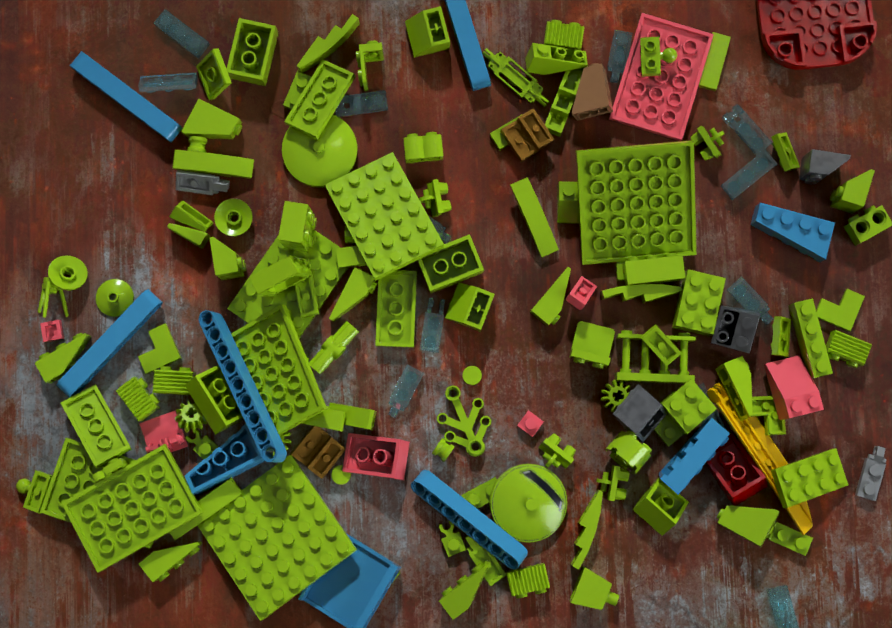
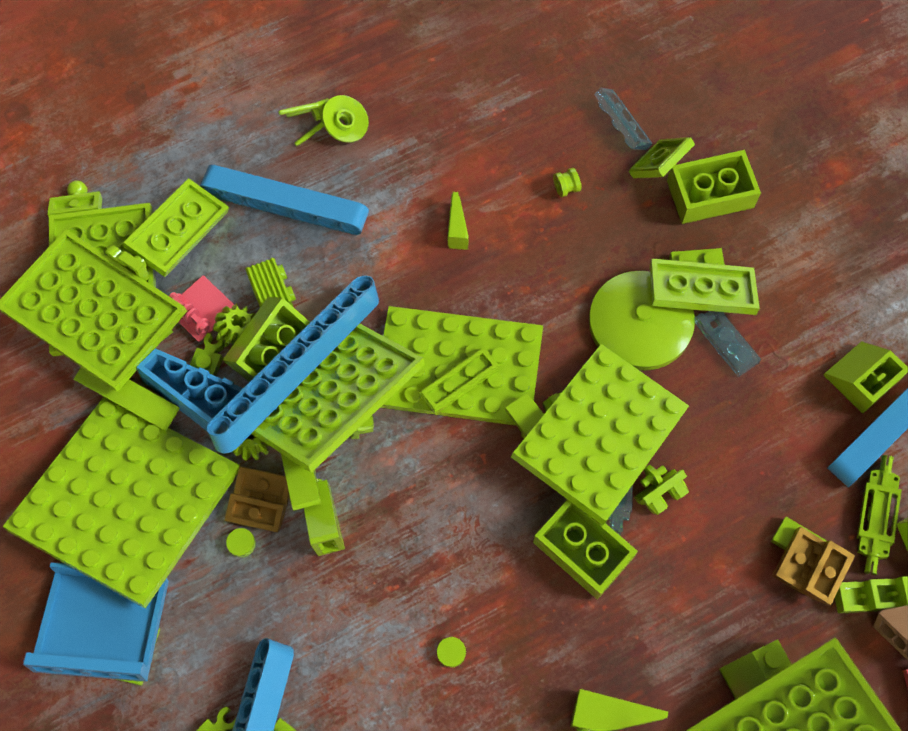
camera: 65 degrees right, 15 degrees down
lime slope [35,333,91,384] -> none
coral plate [40,320,64,343] -> none
dark azure beam [69,51,183,143] -> none
lime dish [96,279,134,317] -> none
lime brick [116,376,161,421] -> none
lime tile [138,323,182,374] -> none
lime slope [139,541,202,582] -> none
clear light blue plate [153,9,210,59] -> none
lime slope [169,201,213,232] -> none
lime slope [172,150,254,179] -> none
light grey hinge [176,170,230,195] -> none
lime slope [181,99,242,139] -> none
lime slope [209,237,247,280] -> none
lime dish [214,199,253,236] -> none
lime window [250,255,311,296] -> none
lime brick [278,201,317,252] -> none
lime slope [297,14,360,73] -> none
lime piece [309,321,359,375] -> none
lime slope [329,267,377,322] -> none
coral slope [342,433,410,480] -> none
lime bracket [356,41,384,91] -> none
lime plate [375,270,417,348] -> none
clear light blue hinge [388,364,424,418] -> none
lime brick [403,132,443,163] -> none
clear light blue hinge [420,298,445,353] -> none
lime wheel [431,438,455,462] -> none
lime plant [437,385,491,457] -> none
lime slope [445,283,495,332] -> none
lime slope [510,177,559,257] -> none

